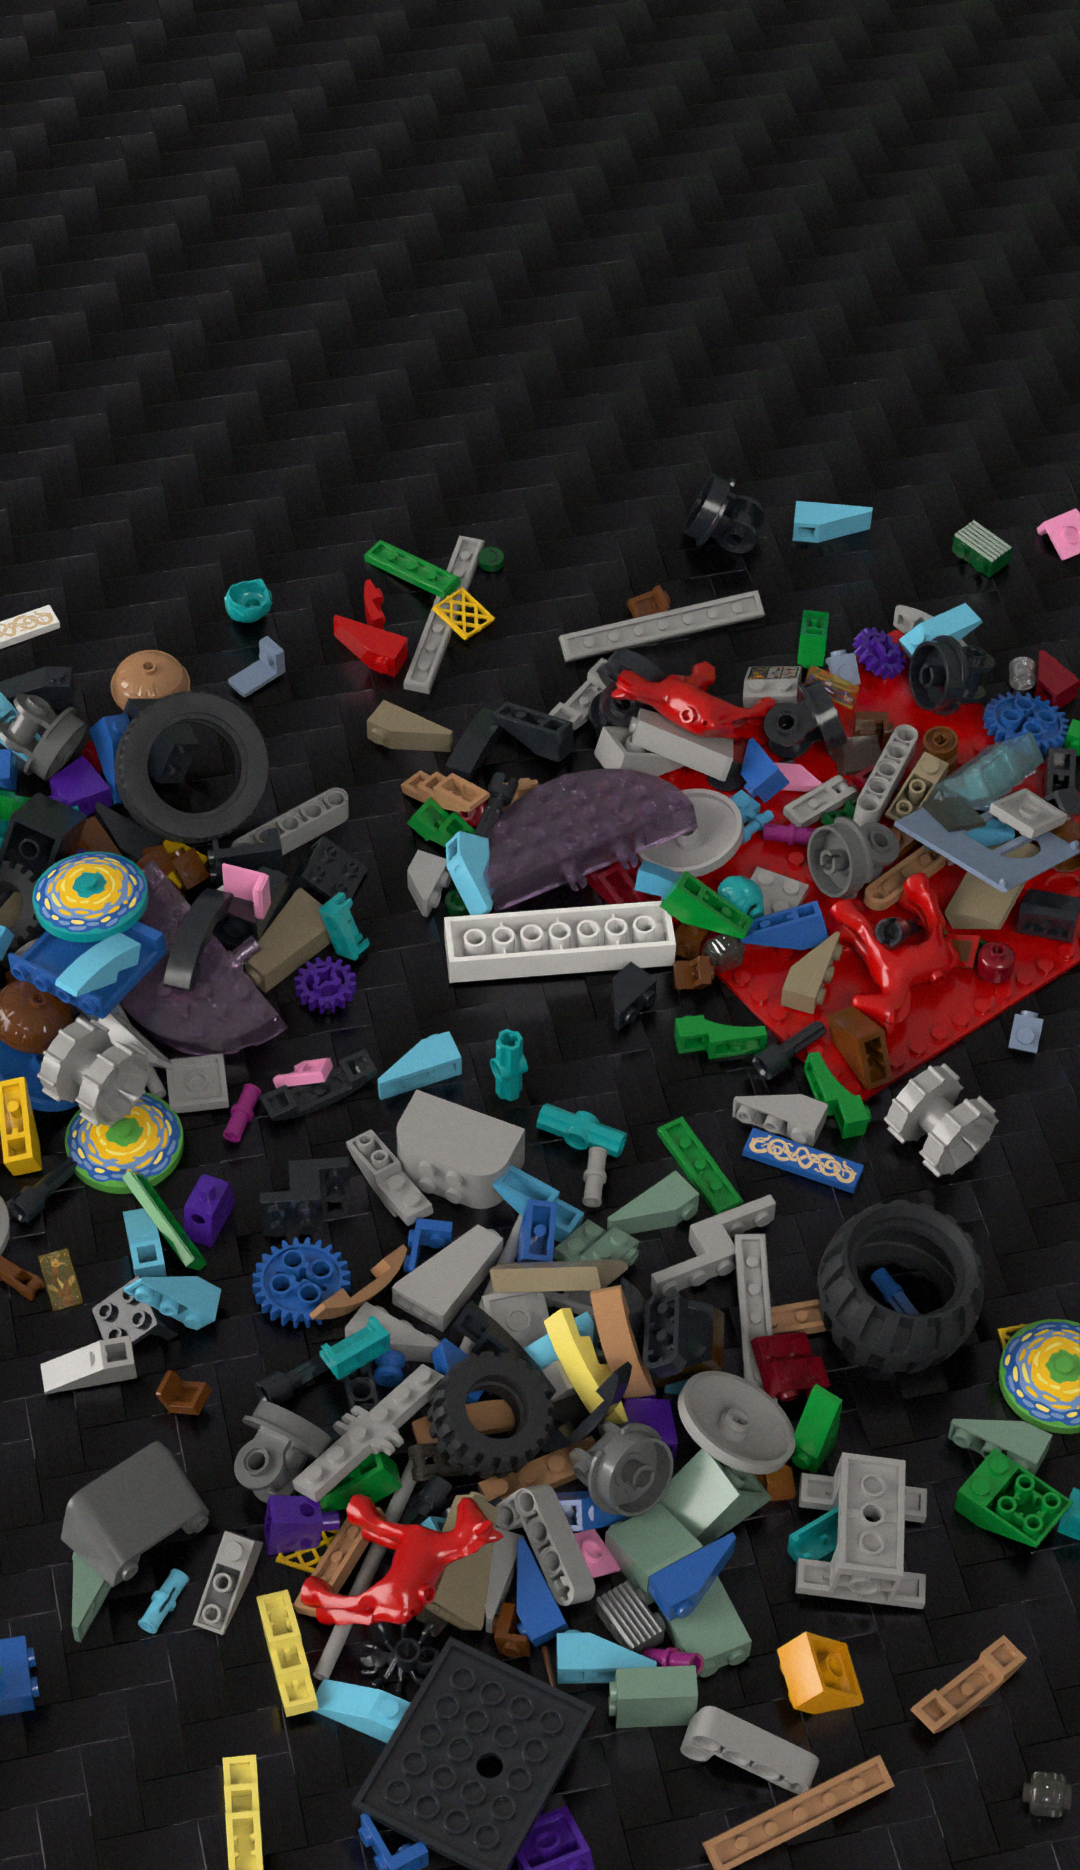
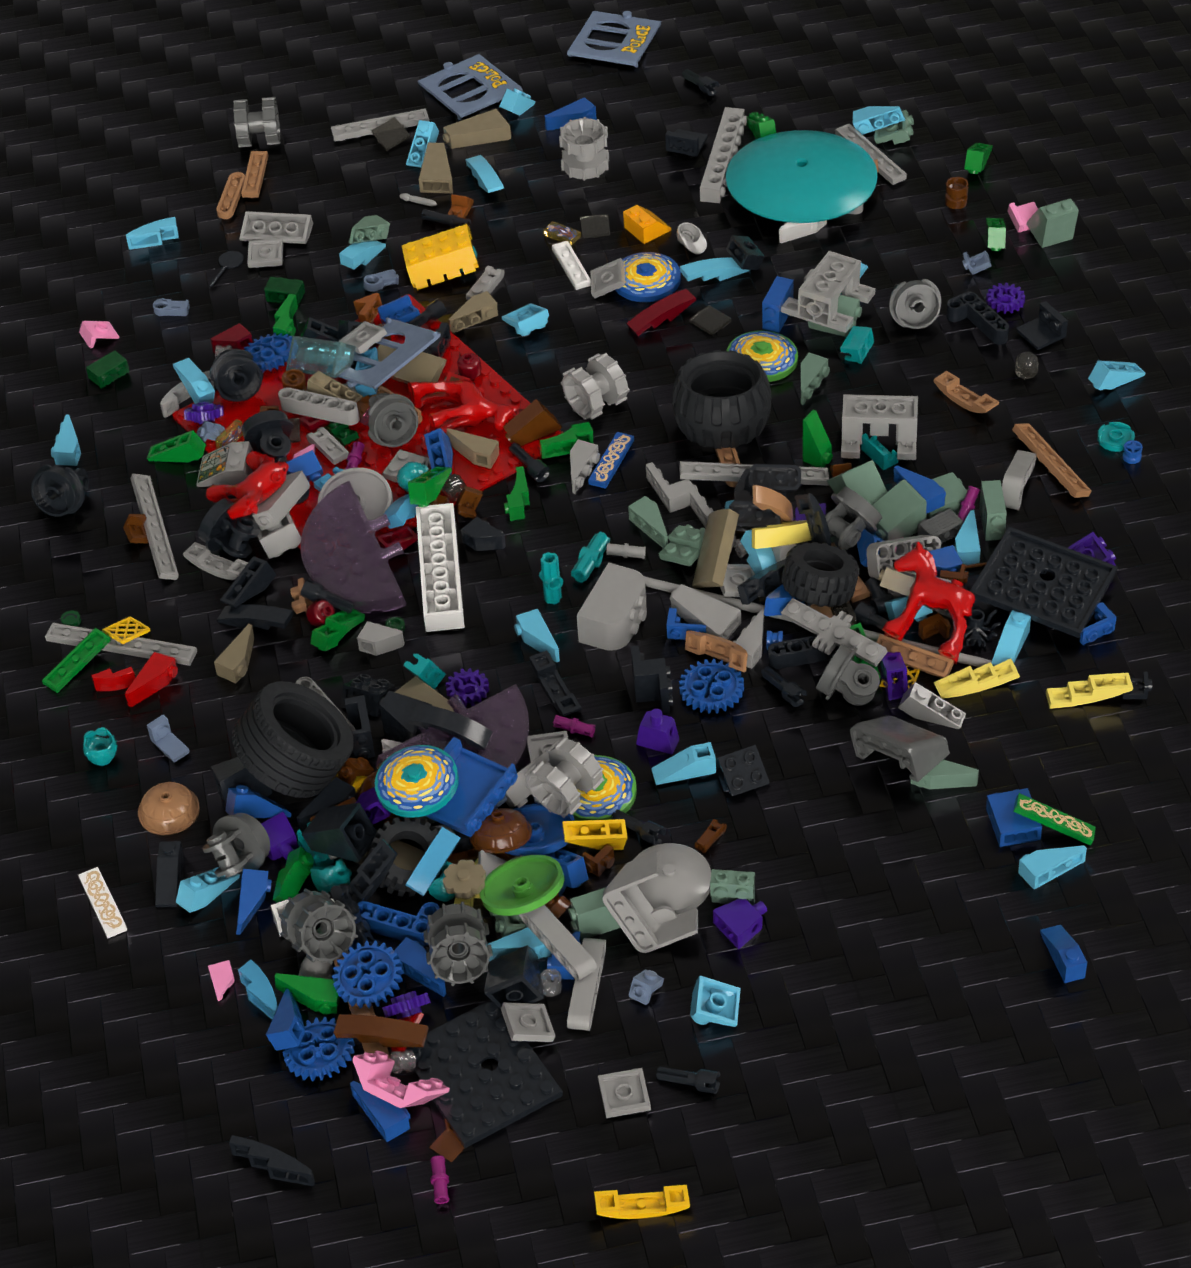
camera: 85 degrees left, 5 degrees down
clear yellow tile [38,1249,83,1311] -> none
light grey slope [40,1335,137,1394] -> none
medium azure slope [55,933,141,997] -> none
green tile [122,1170,207,1271] -> none
medium azure slope [123,1276,221,1330] -> none
reddish brown bracket [136,845,176,887] -> none
medium azure pin [138,1569,189,1634] -> none
reddish brown bracket [156,1370,212,1415] -> none
bright pink piece [222,863,271,919] -> none
bright pink tile [273,1058,333,1088] -> none
teal hinge [320,1316,390,1380] -> none
light grey slope [346,1129,433,1226] -> none
medium nougat slope [401,770,490,812] -> none
medium azure slope [446,831,493,915] -> none
dark azure slope [493,1165,584,1243] -> none
blue slope [516,1199,558,1262] -> none
green tile [657,1116,744,1215] -> none
light grey dish [678,1371,796,1474] -> none
dark red plate [750,1332,830,1402] -> none
light orange slope [777,1632,864,1714] -> none
black piece [875,916,922,946] -> none
clear smoke piece [922,796,987,832] -> none
green slope [954,1448,1073,1548] -> none
sand blue bracket [1008,1010,1044,1054] -> none

